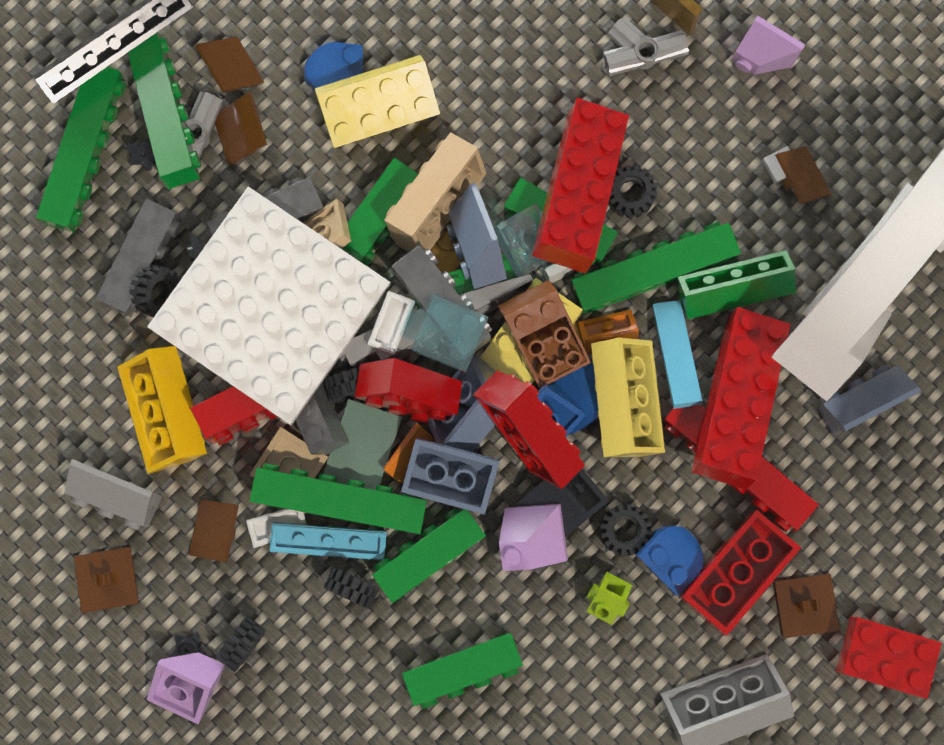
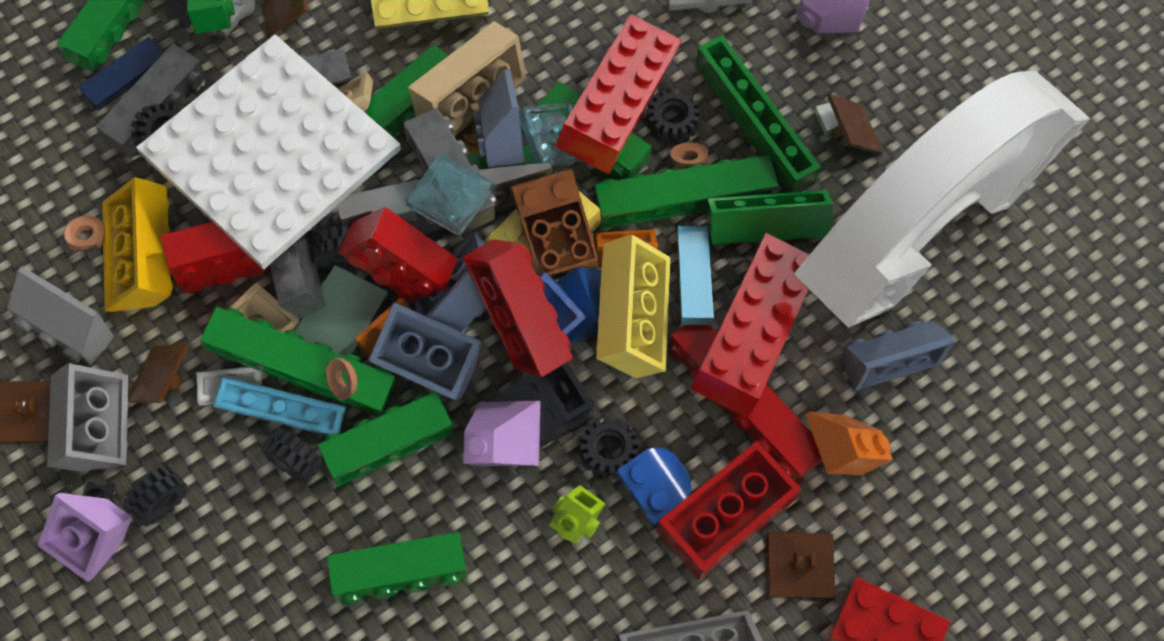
camera: 10 degrees right, 15 degrees down
white tile [367,291,415,356] -> none
white tile [544,263,574,283] -> none
none -> light grey slope [47,363,128,471]
none -> nougat piece [63,216,104,252]
none -> dark blue tile [78,37,164,111]
none -> nougat piece [325,358,357,400]
none -> nougat piece [670,142,708,170]
none -> green brick [695,35,821,193]
none -> orange slope [806,411,893,475]

